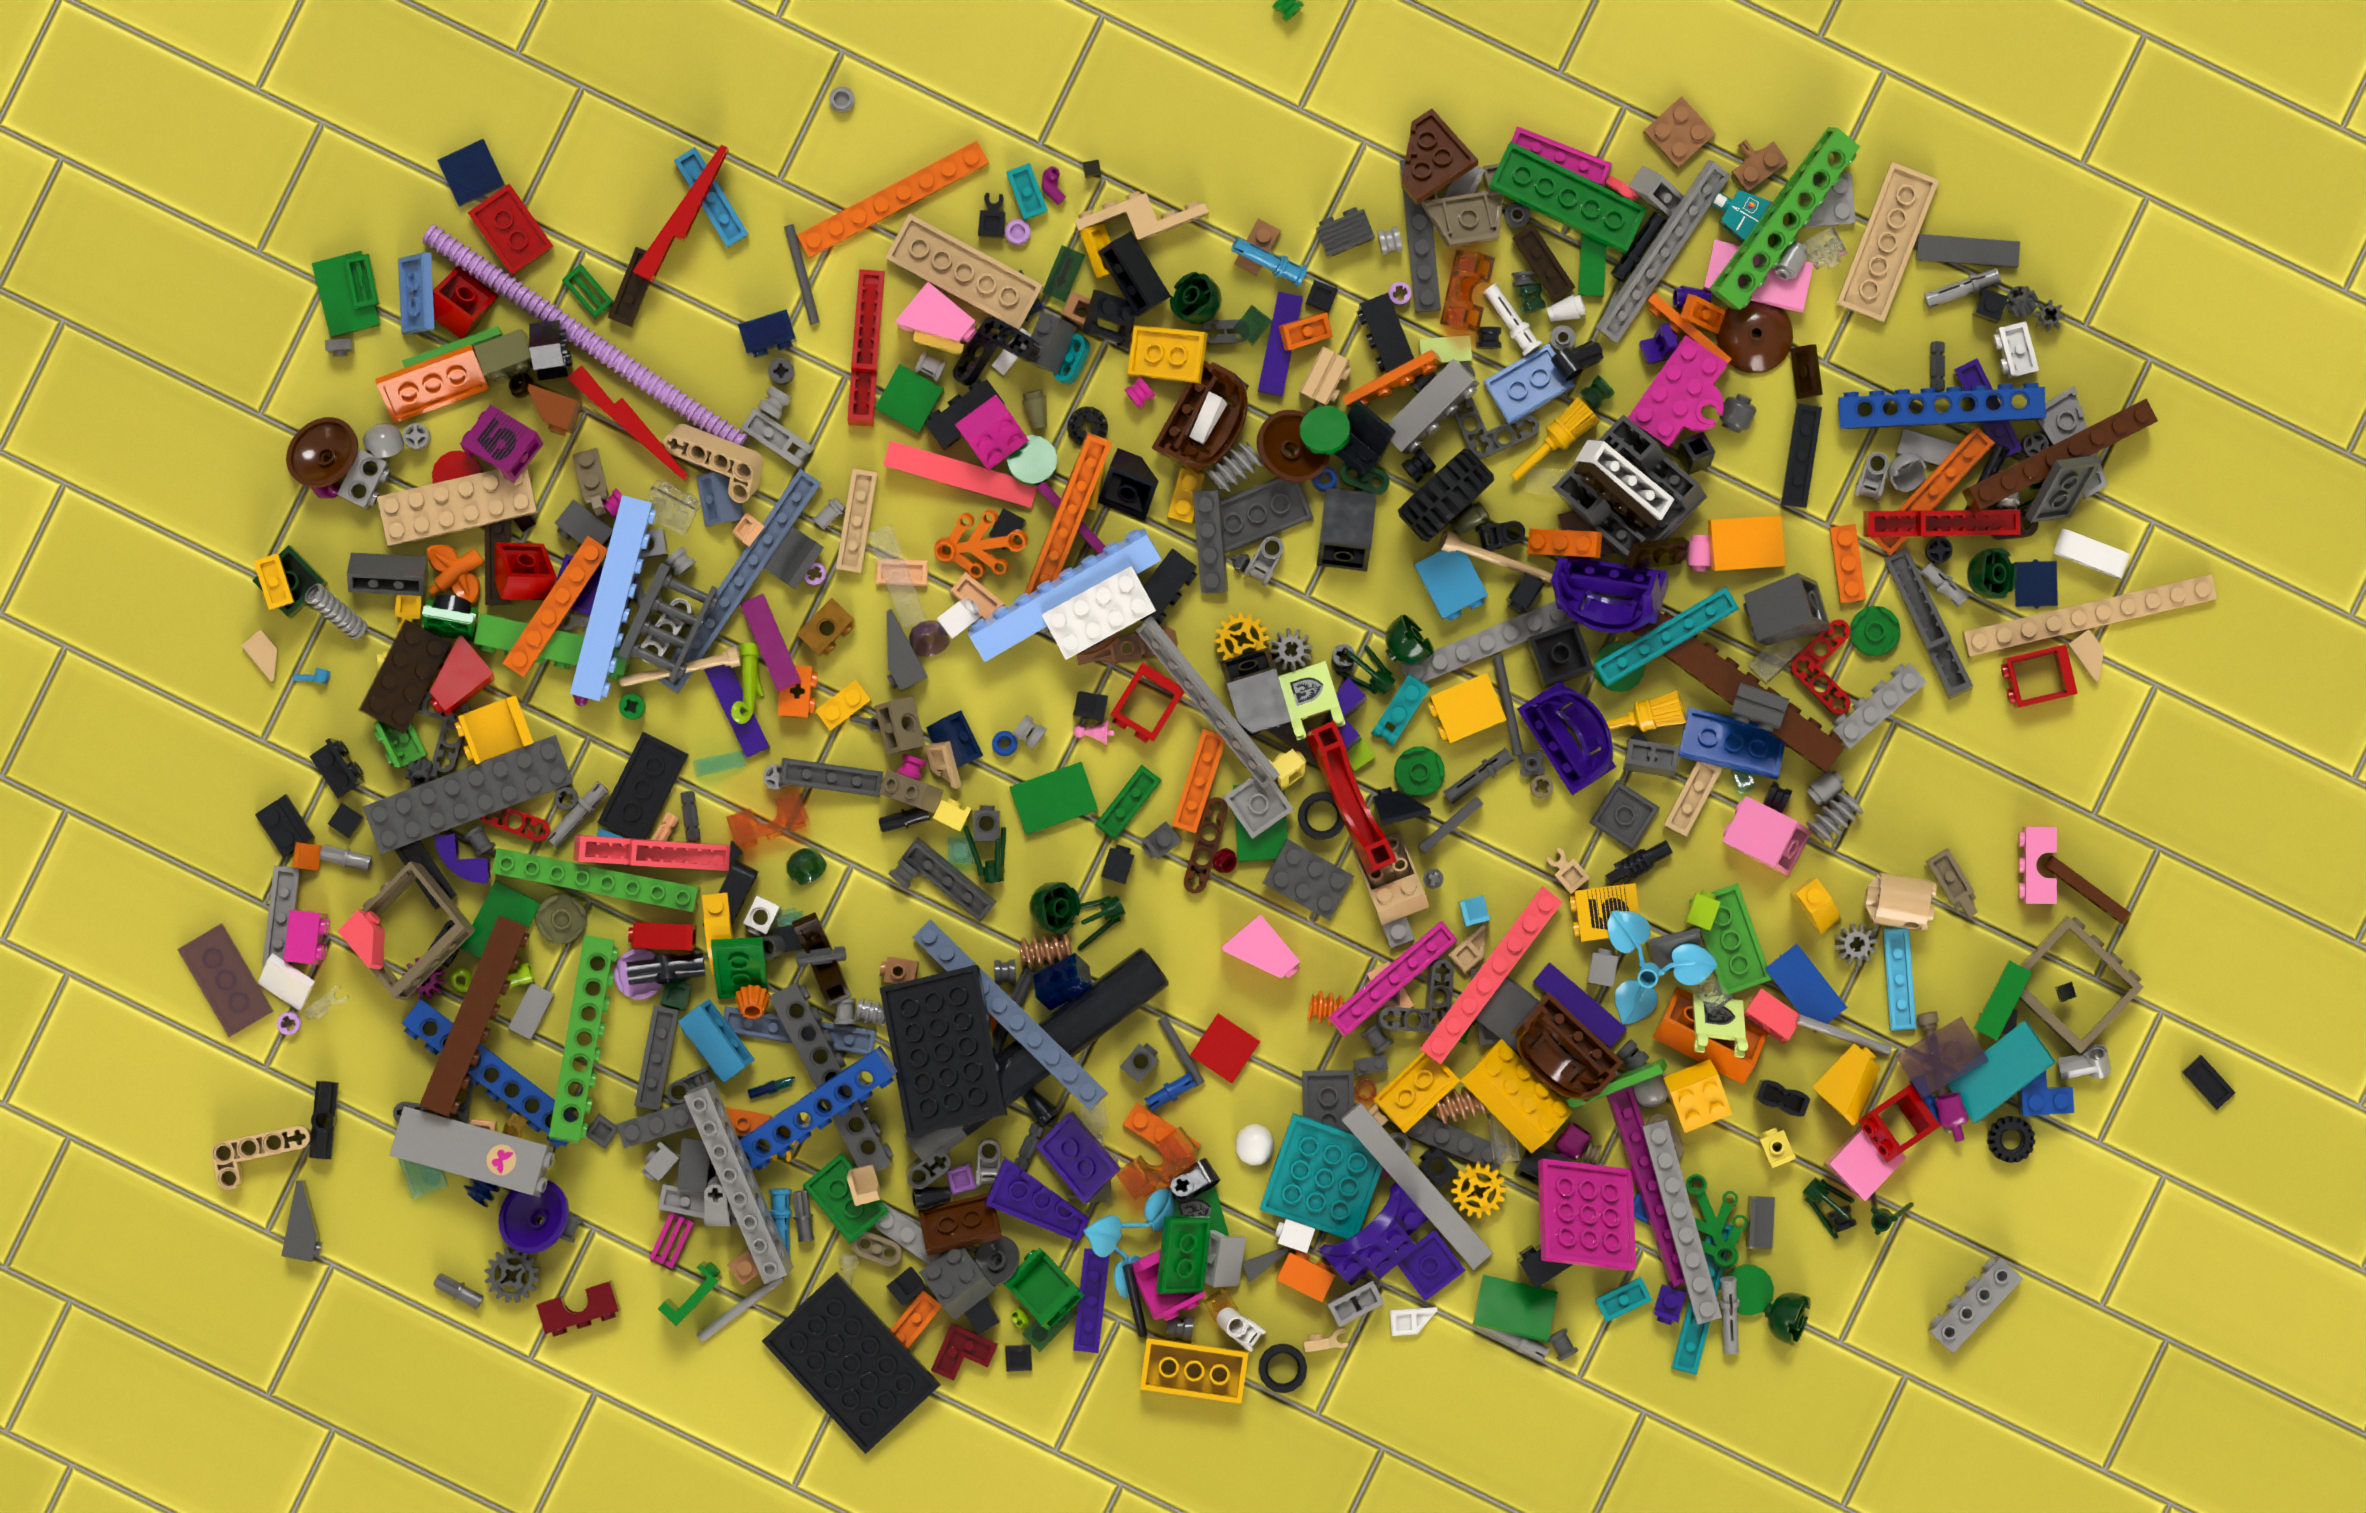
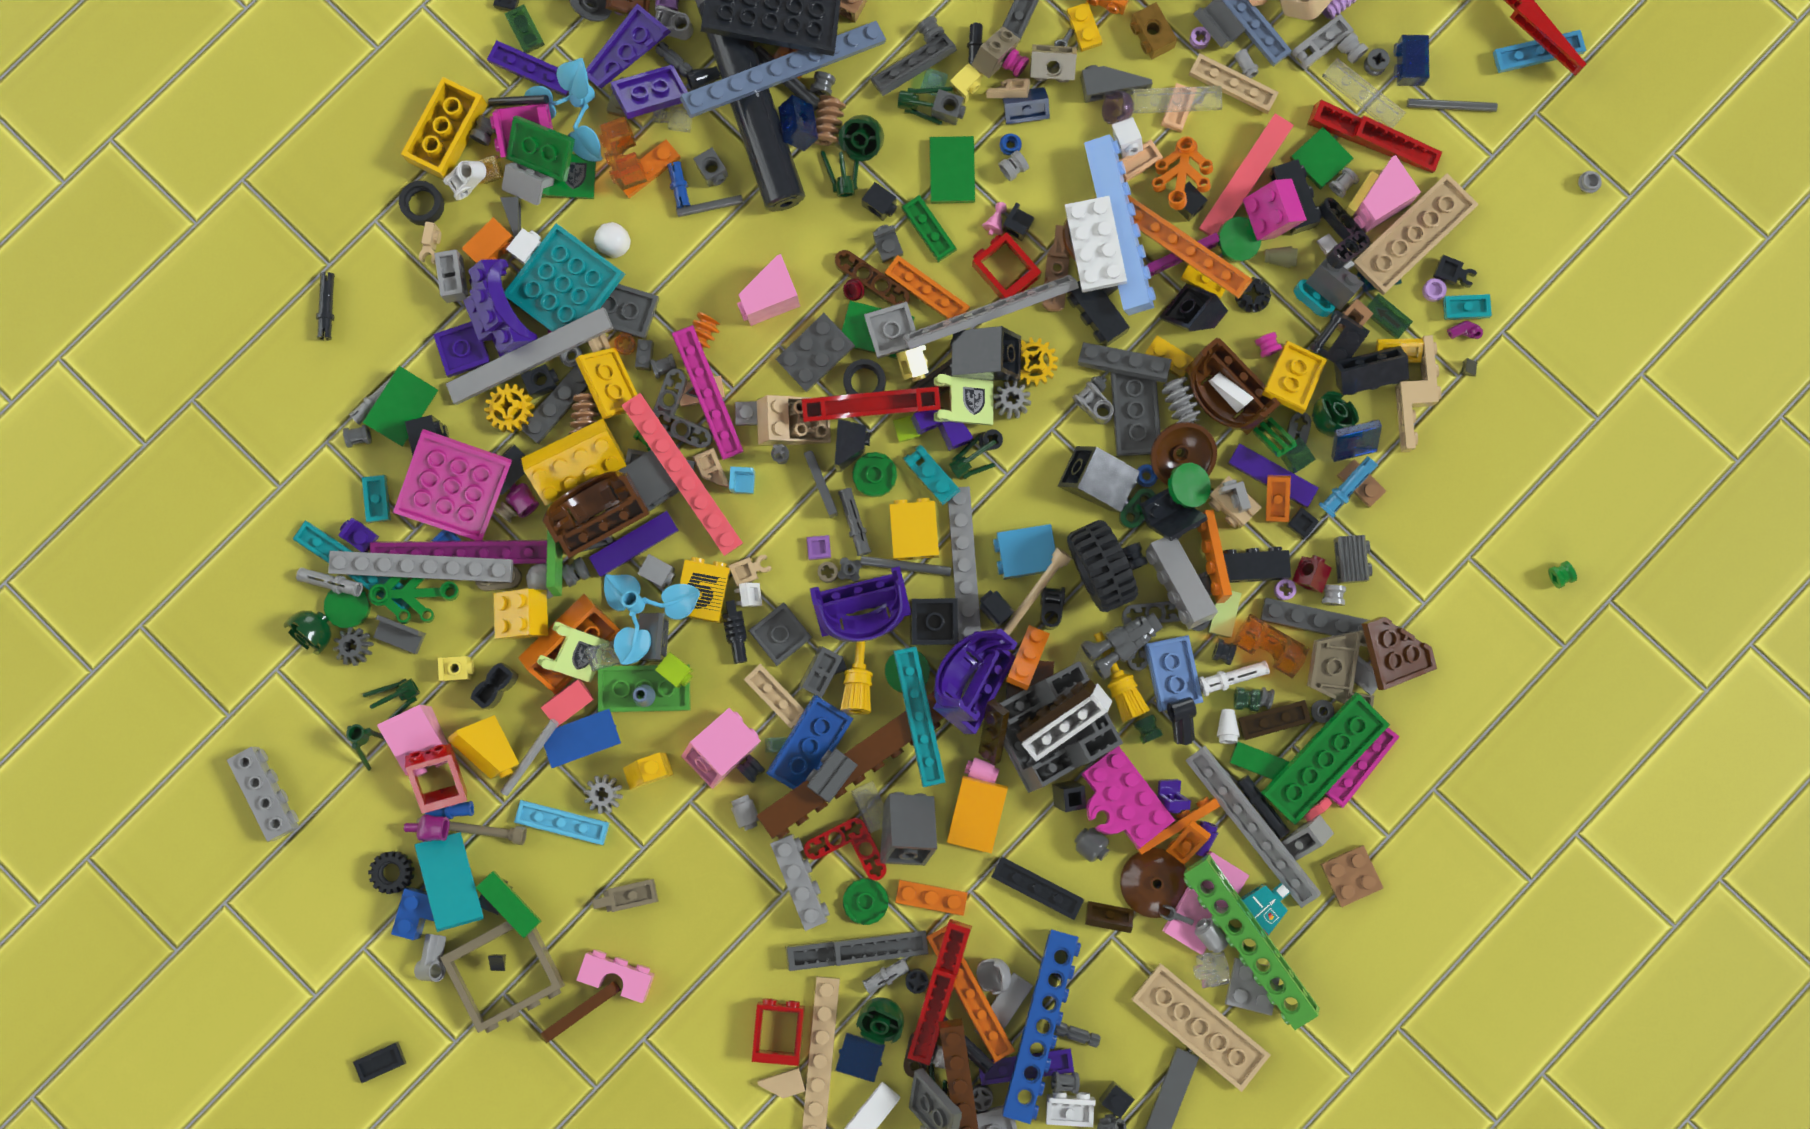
camera: 115 degrees right, 5 degrees down
orange plate [797,141,989,258] -> none
green panel [1003,1248,1085,1331] -> none
lime rock [1011,1308,1029,1329] -> none
piece [1171,1158,1221,1203] -> none
red tile [1190,1013,1260,1083] -> none
dark green cylinder [1385,614,1434,666] -> none
white tile [1390,1307,1437,1336] -> none
olive cone [1451,501,1490,535] -> none
clear tile [1487,1112,1521,1164] -> none
light grey plate [1550,325,1576,351] -> none
medium nougat plate [1732,139,1788,192] -> none
light grey piece [1806,790,1864,844] -> none
black wheel [1826,1205,1857,1233] -> none
light grey piece [1854,452,1889,502] -> none
tan cylinder [1864,873,1937,931] -> none
tile [1895,1016,1989,1100] -> none
light grey pin [1924,268,2001,309] -> none
none -> black pin [316,272,335,341]
none -> dark grey gear [333,627,374,666]
none -> sand blue cone [633,684,655,707]
none -> white tile [734,583,762,607]
none -> medium lavender tile [807,535,831,560]
none -> dark grey bush [1051,1071,1080,1094]
none -> dark grey piece [1081,613,1163,680]
none -> dark grey hand [1160,905,1194,925]
none -> light grey bracket [1218,479,1251,513]
none -> green tile [1253,417,1297,458]
none -> dark red brick [1292,555,1332,593]
none -> clear tile [1322,58,1406,129]
none -> tile [1331,420,1382,462]

